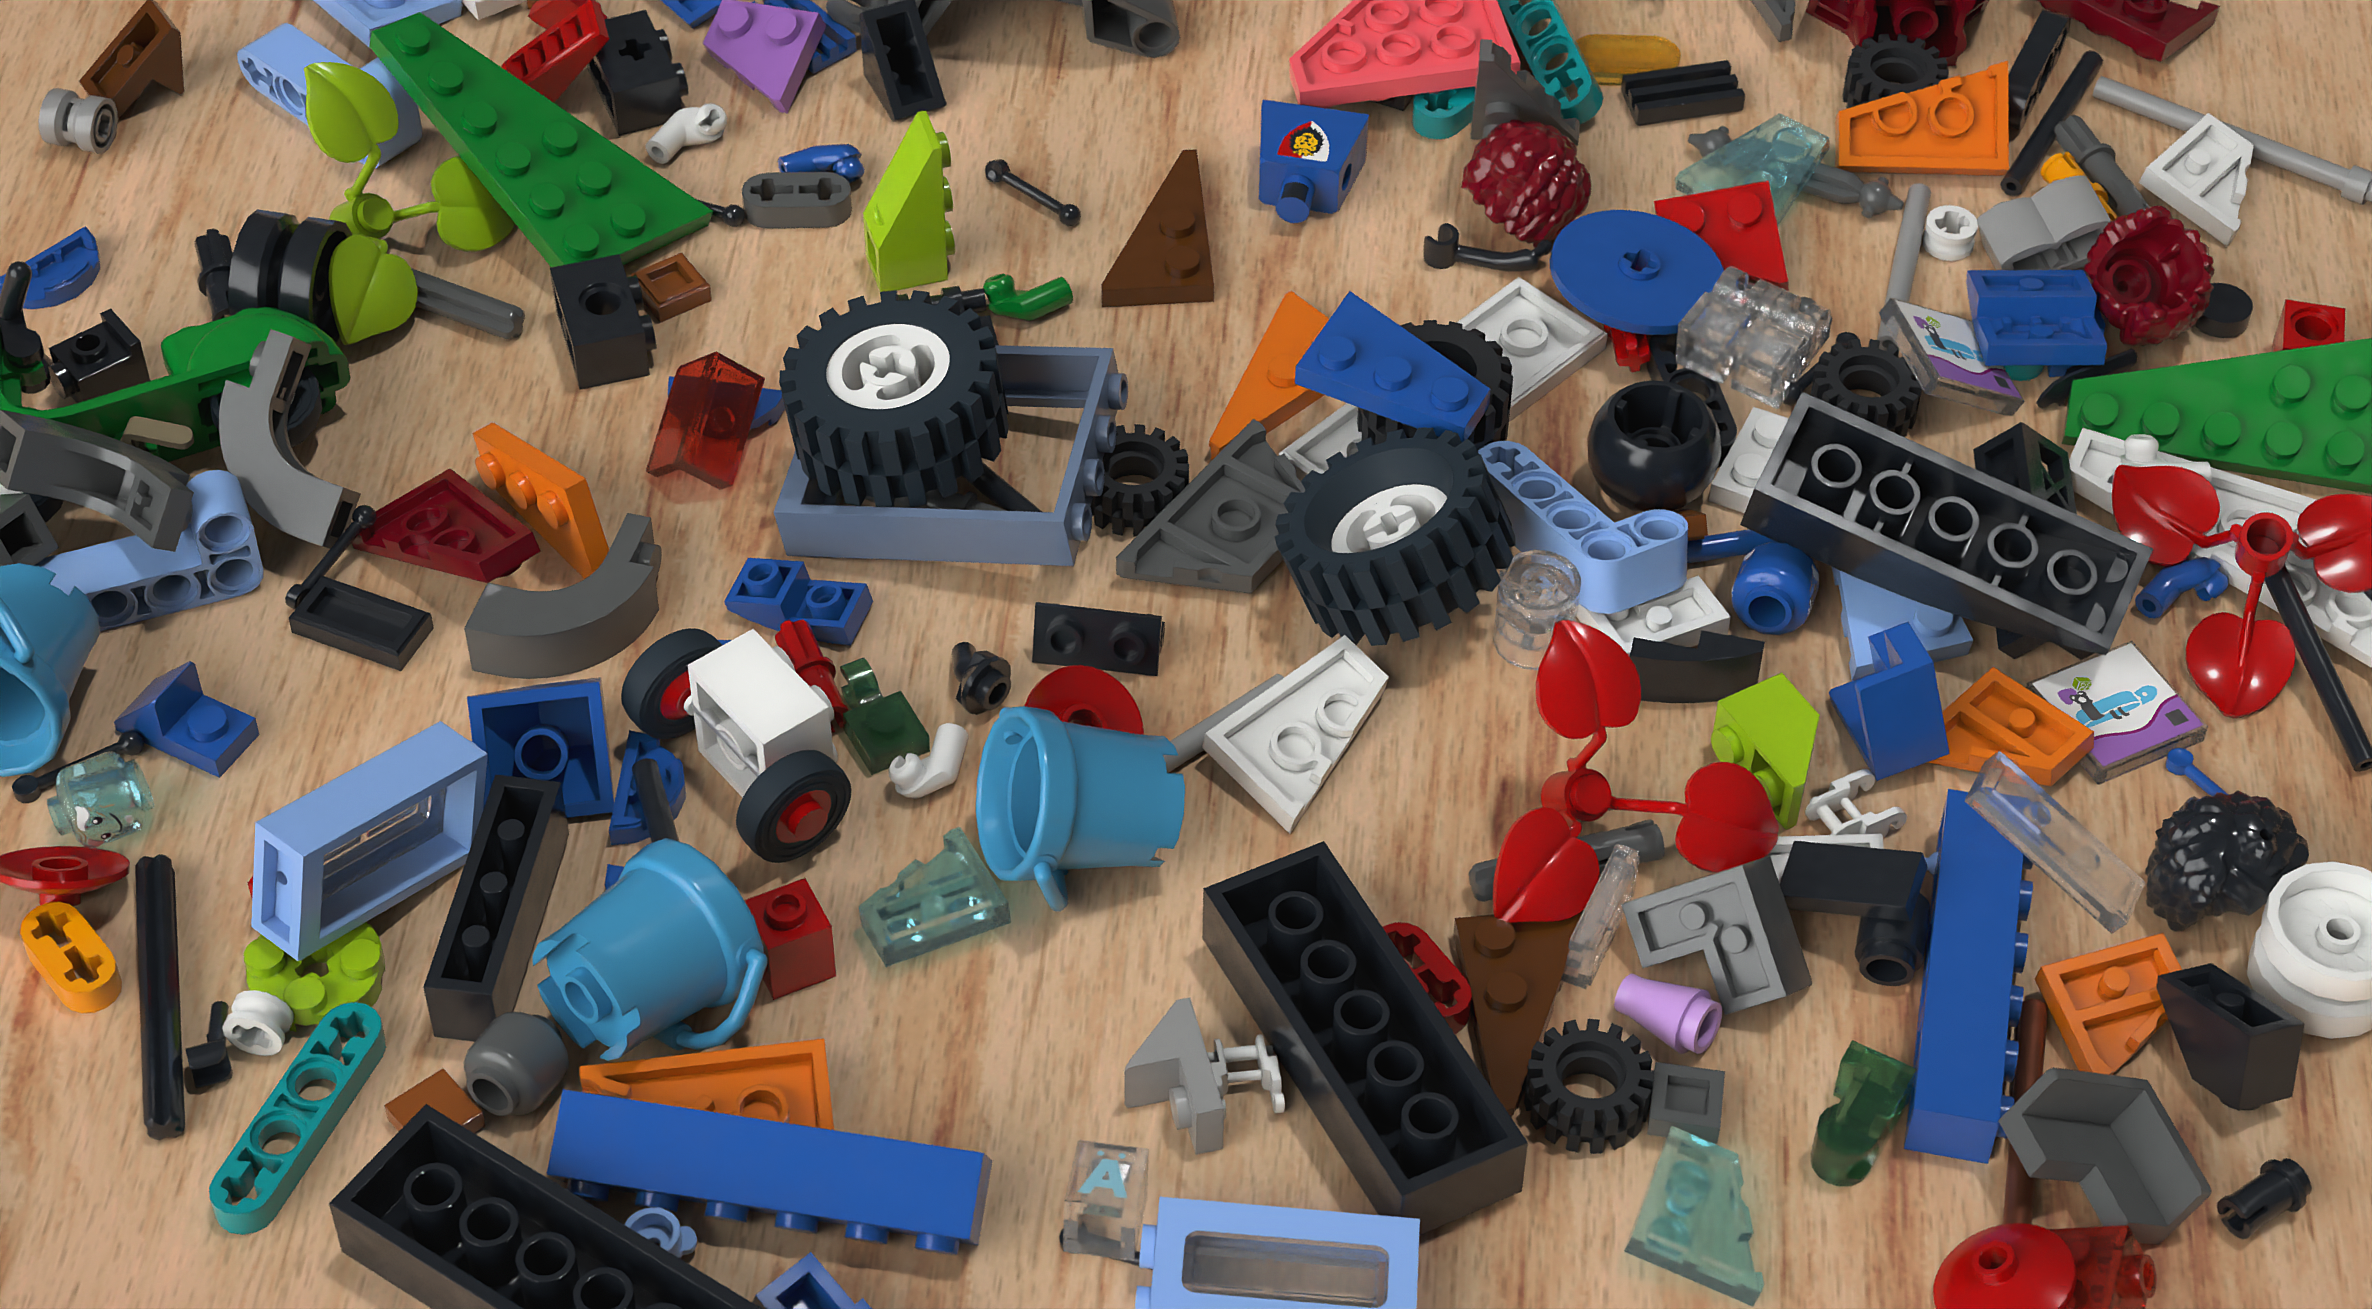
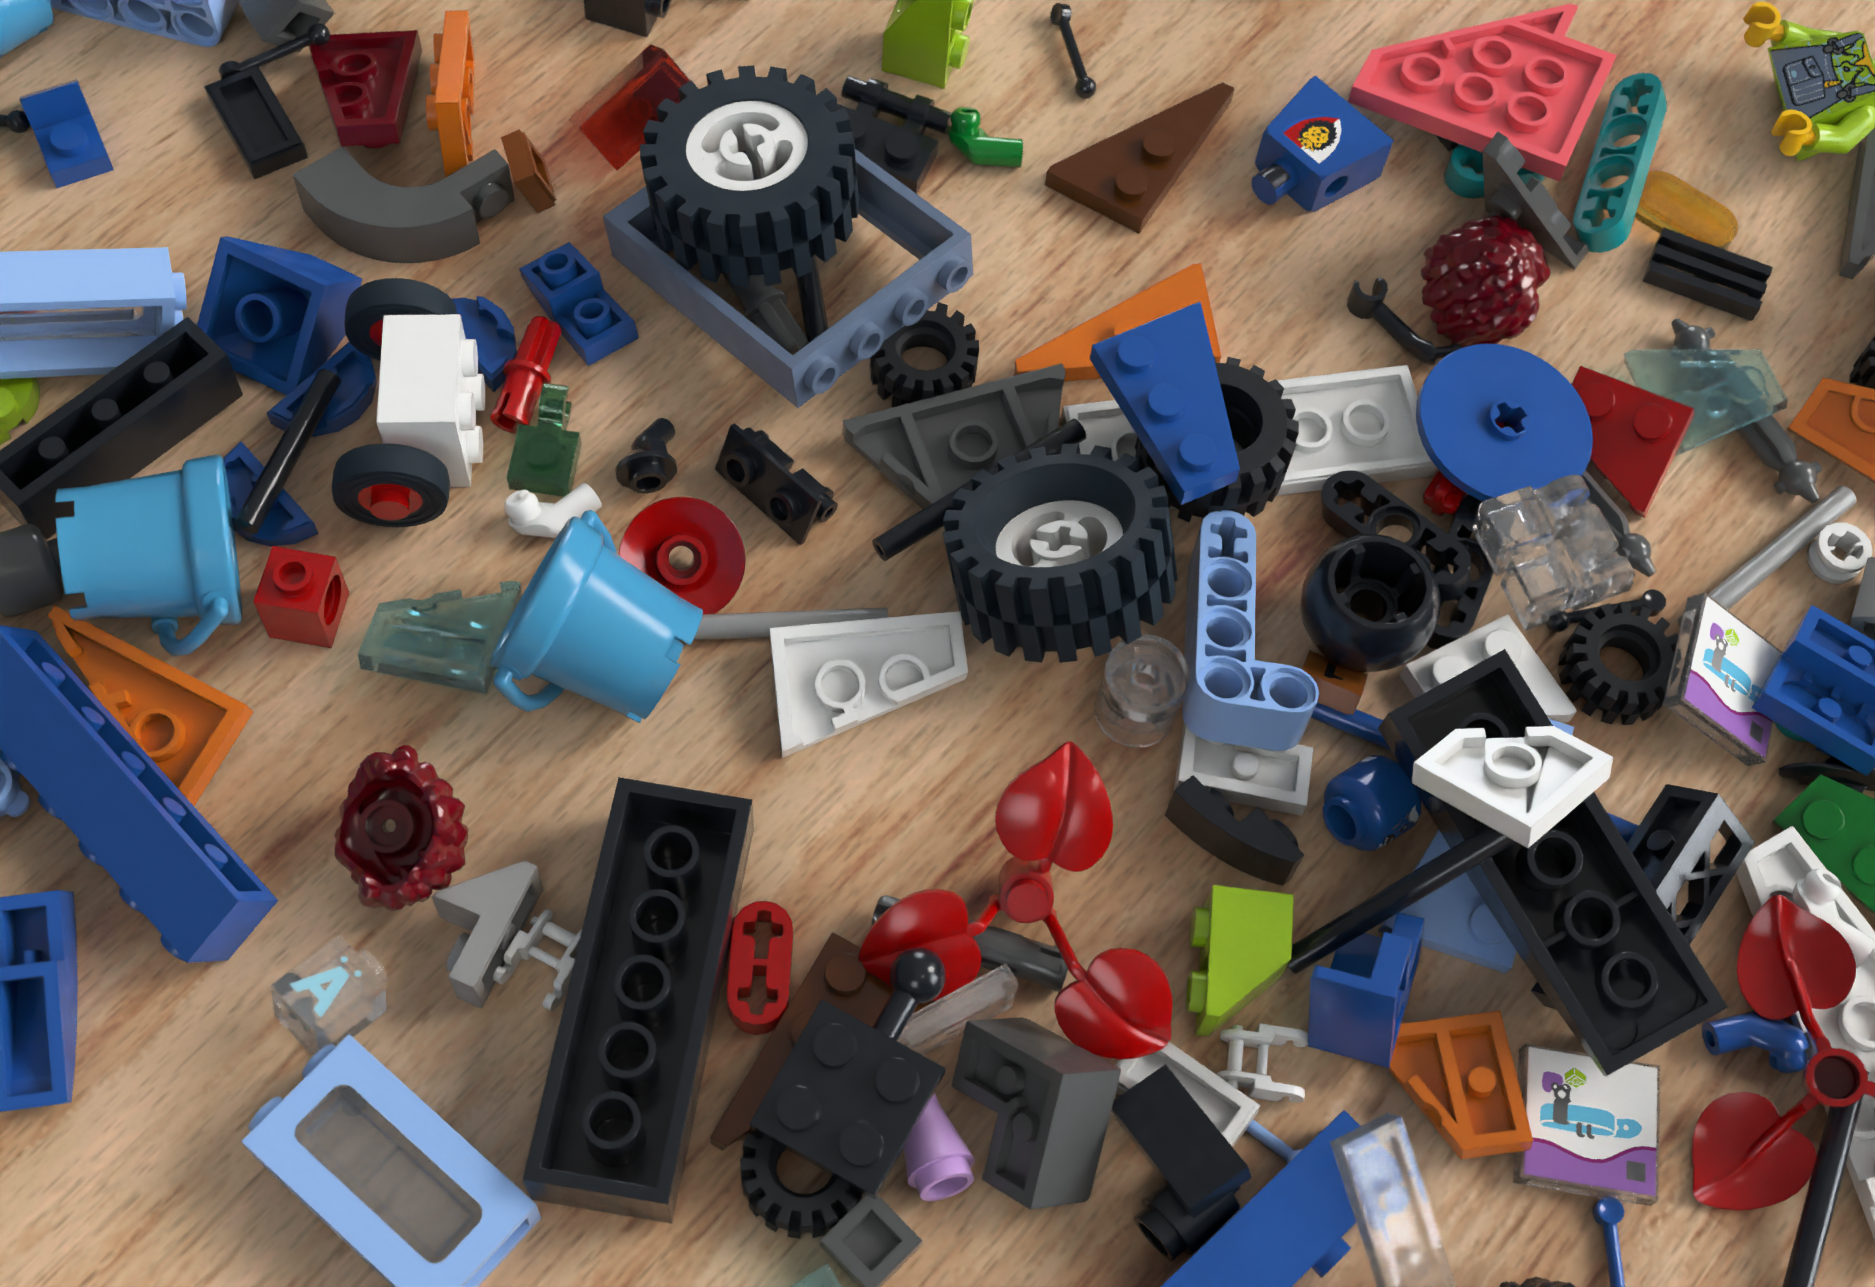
camera: 30 degrees right, 15 degrees up
none -> dark red hair [334,745,469,911]
none -> dark orange tile [501,129,557,213]
none -> black plate [749,947,946,1199]
none -> black piece [872,419,1086,561]
none -> black piece [1287,826,1516,974]
none -> black beam [1321,470,1471,601]
none -> white plate [1412,726,1613,848]

